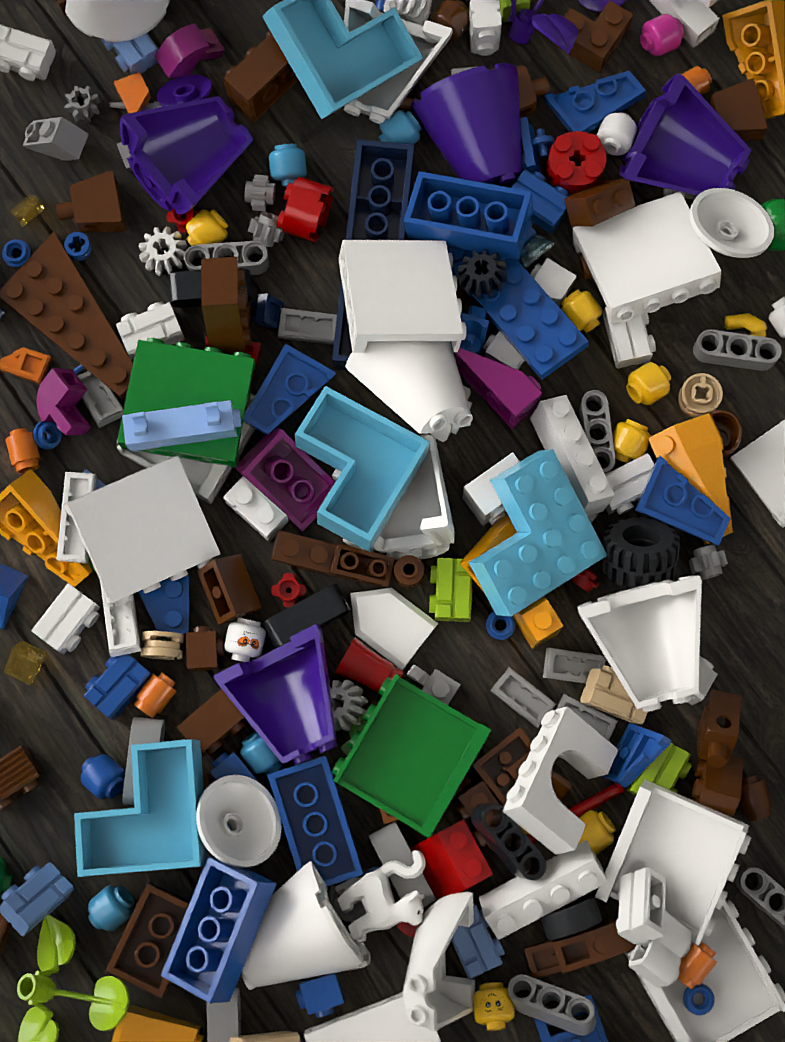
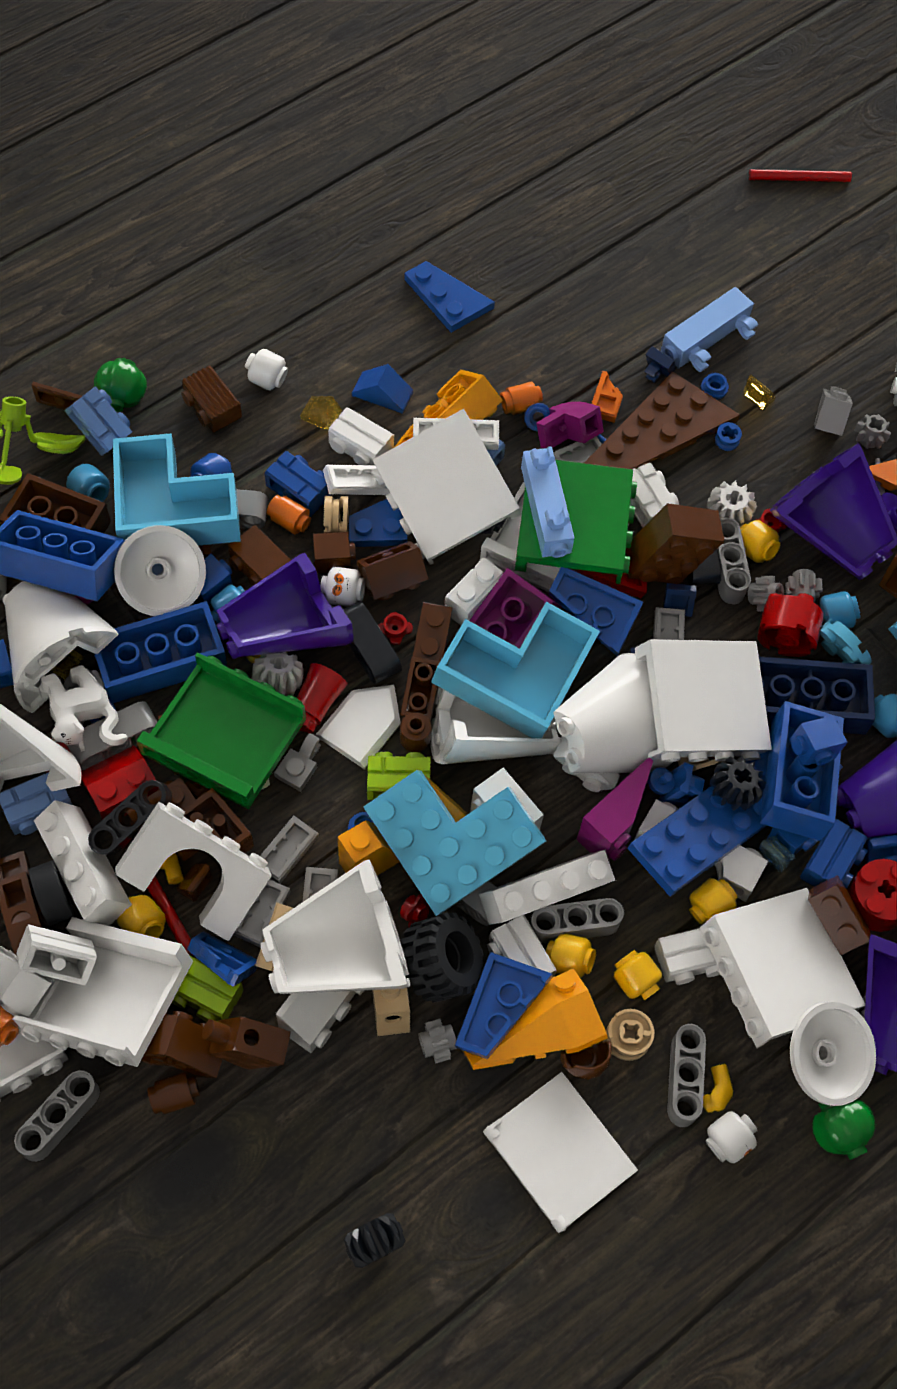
camera: 80 degrees right, 15 degrees down
reddish brown torso [56,170,126,233] -> none
none -> blue brick [789,716,847,766]
none -> medium azure plate [820,619,872,665]

